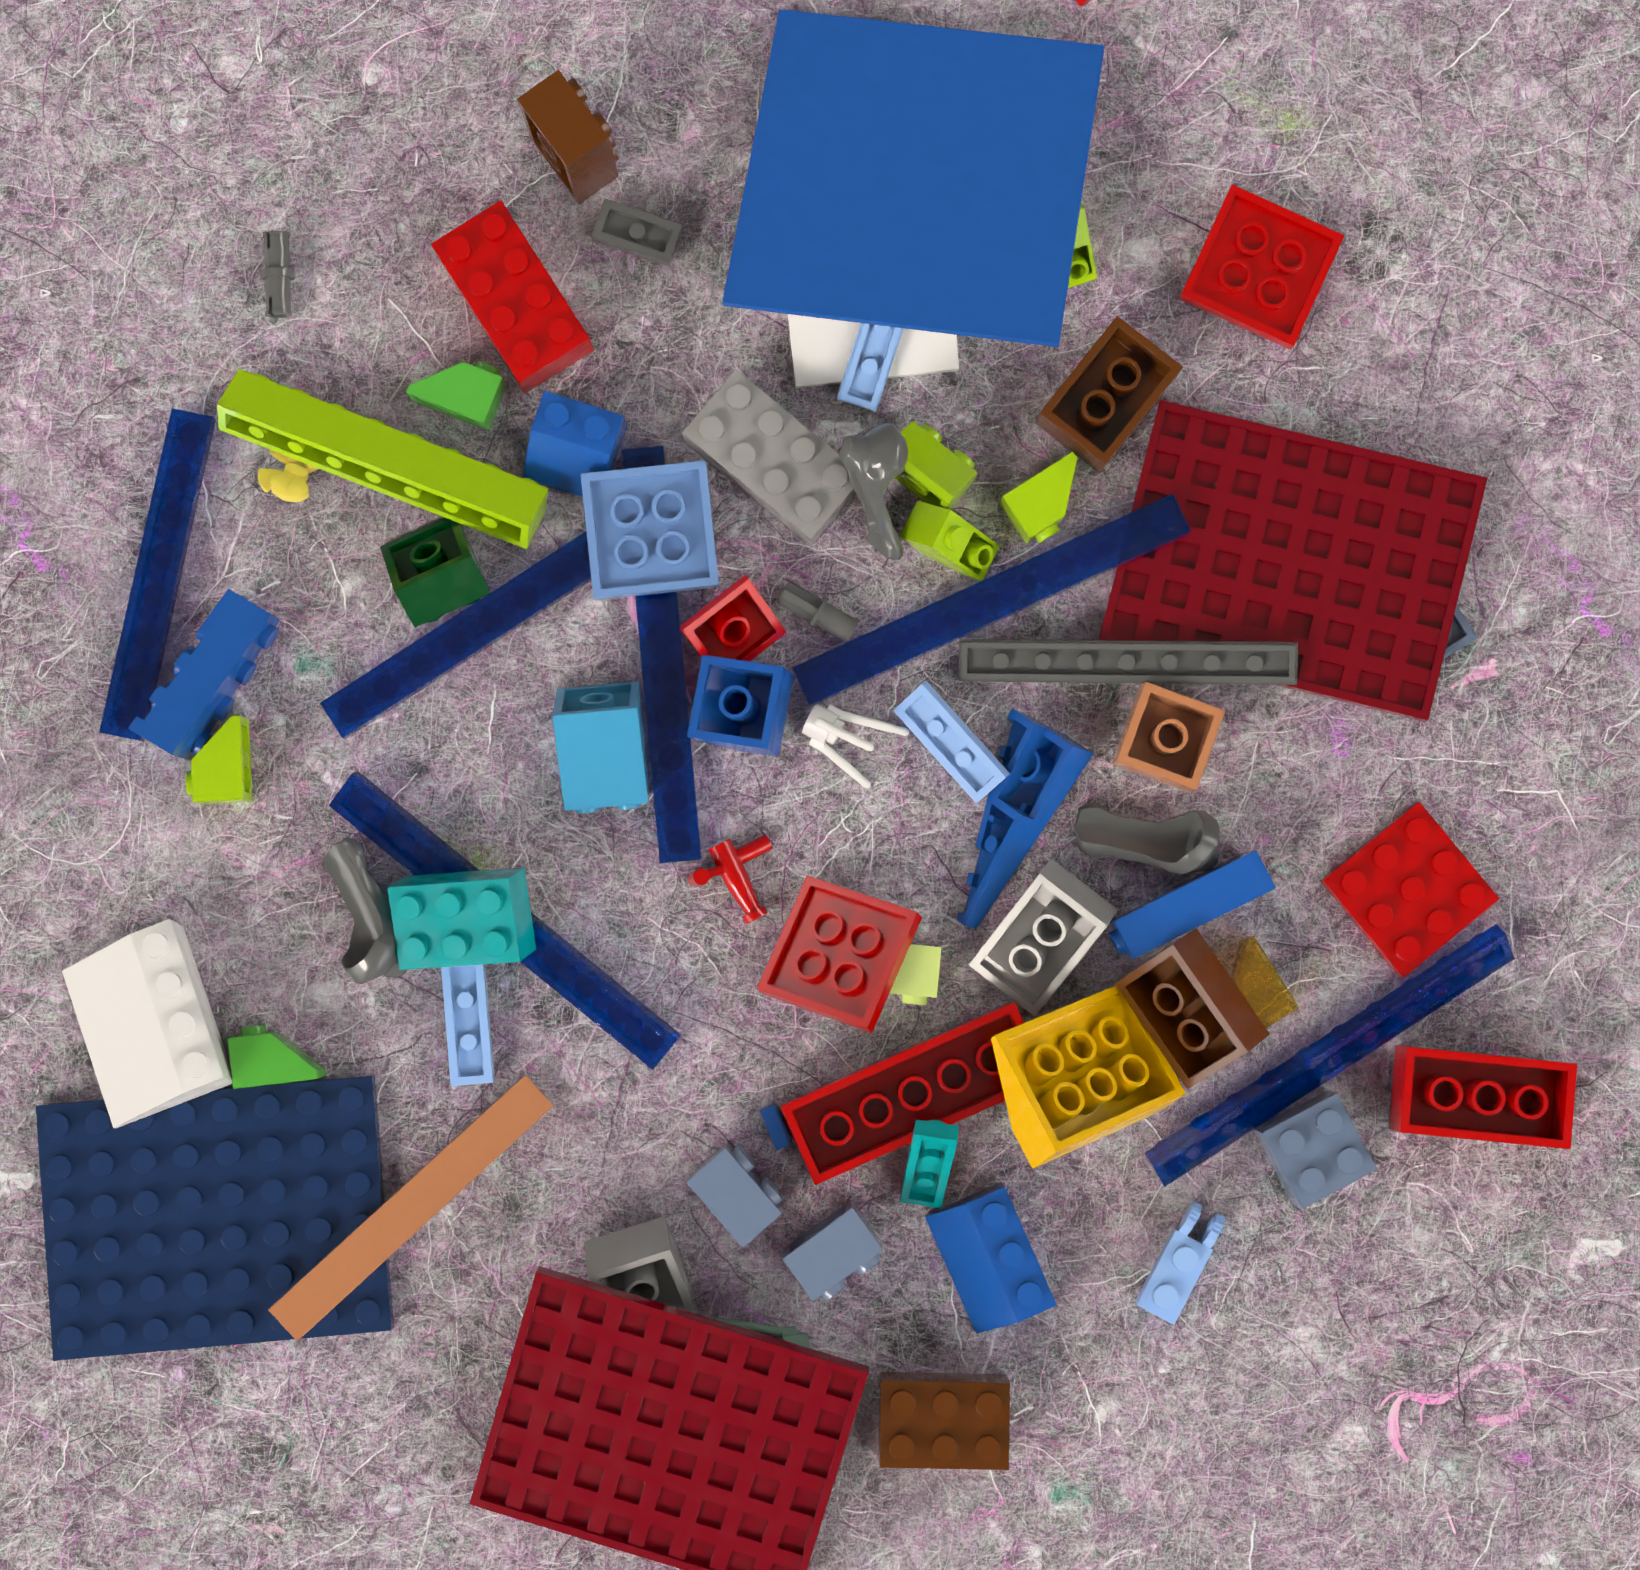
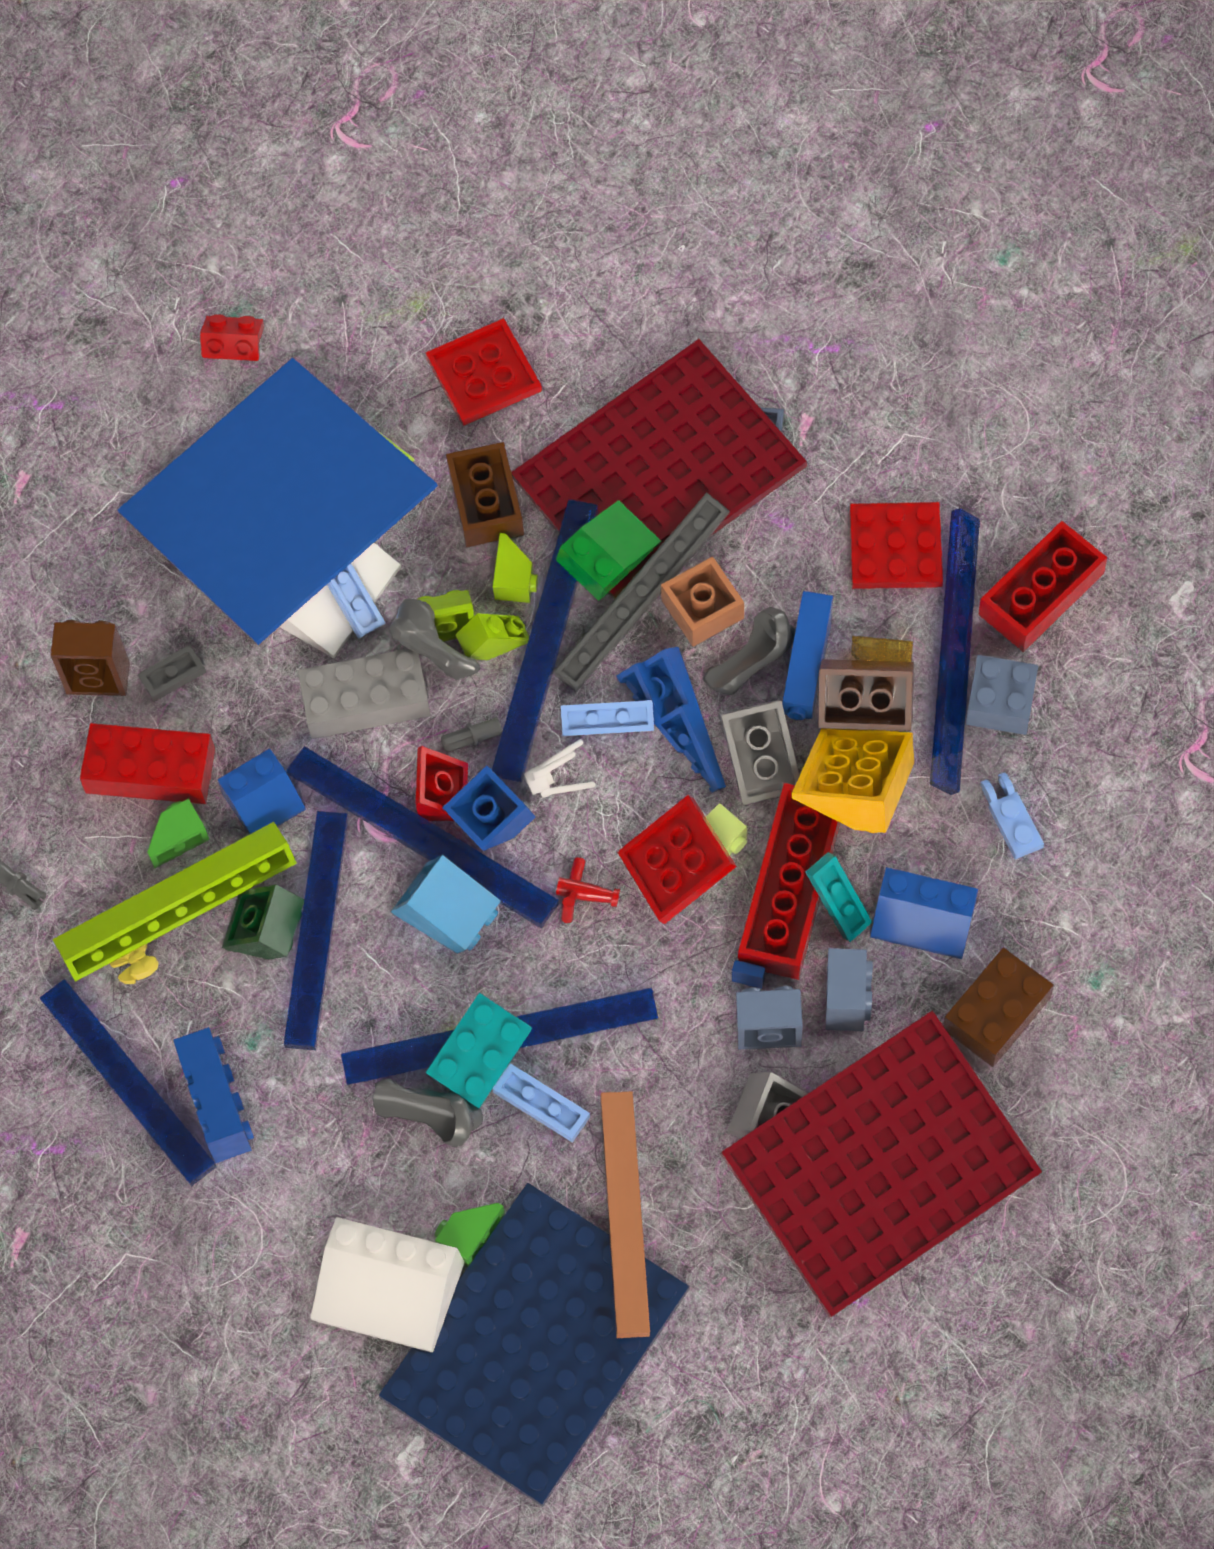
camera: 45 degrees left, 20 degrees down
lime slope [185,715,253,805] -> none
medium blue plate [581,460,720,600] -> none
none -> green slope [556,500,661,601]

